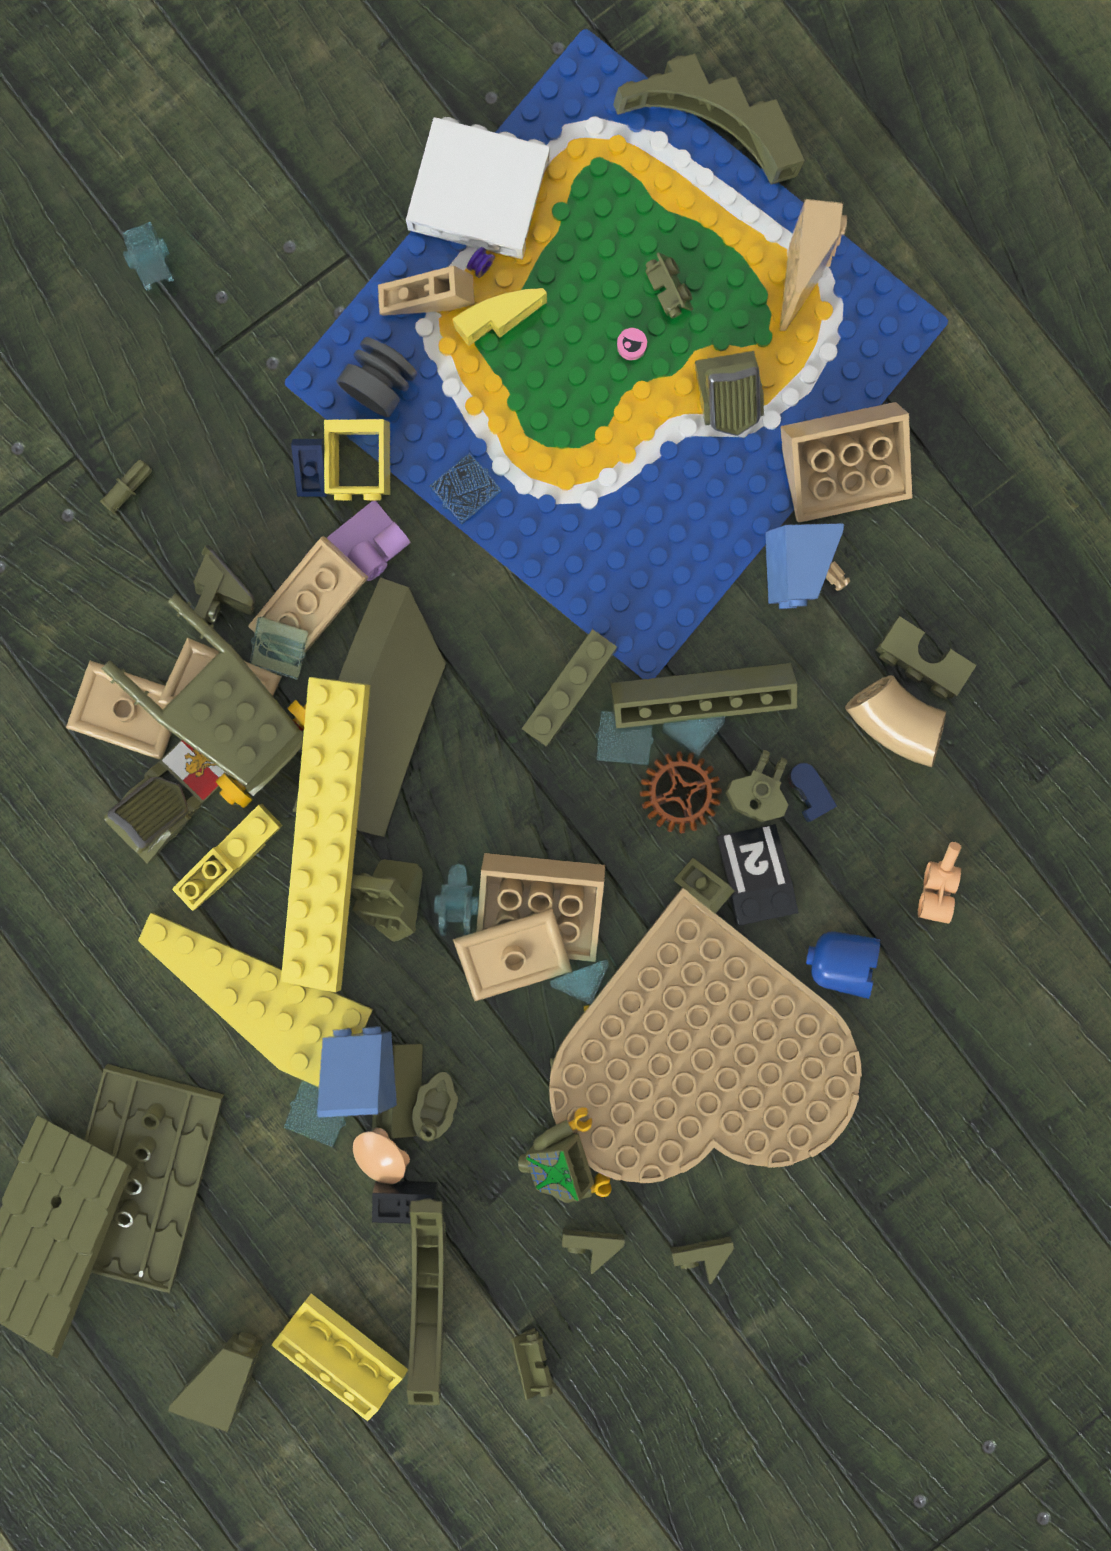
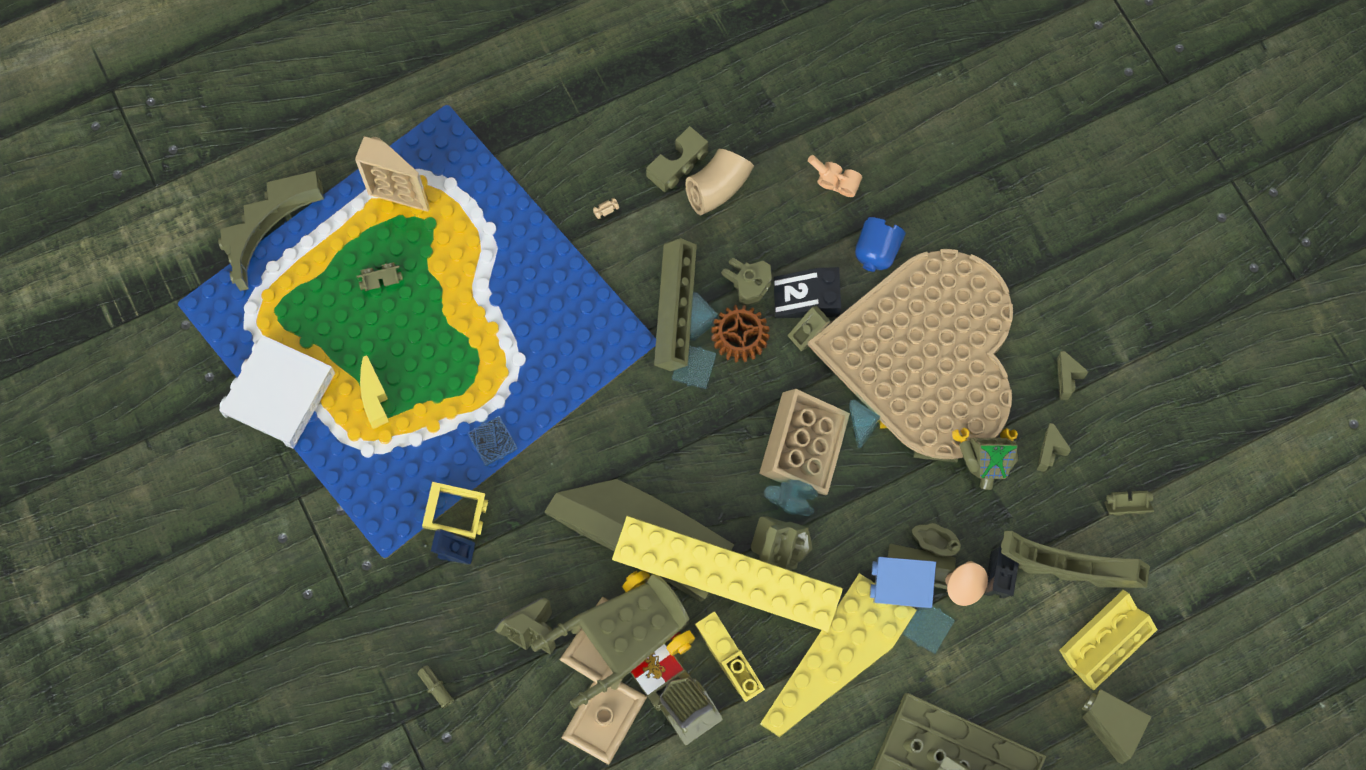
camera: 80 degrees left, 15 degrees down
clear light blue hinge [123,222,174,291] -> none
tan tile [248,536,369,665] -> none
clear light blue piece [249,617,308,680] -> none
lavender panel [306,501,411,581] -> none
dark grey wheel [336,337,417,417] -> none
tan slope [378,266,475,316] -> none
tan piece [453,909,572,1001] -> none
dark purple bush [466,247,495,278] -> none
olive arch [522,629,618,747] -> none
bright pink tile [617,328,647,360] -> none
olive piece [694,351,764,436] -> none
medium blue slope [765,524,844,609] -> none
tan slope [781,402,912,523] -> none
dark blue leg [788,763,837,822] -> none

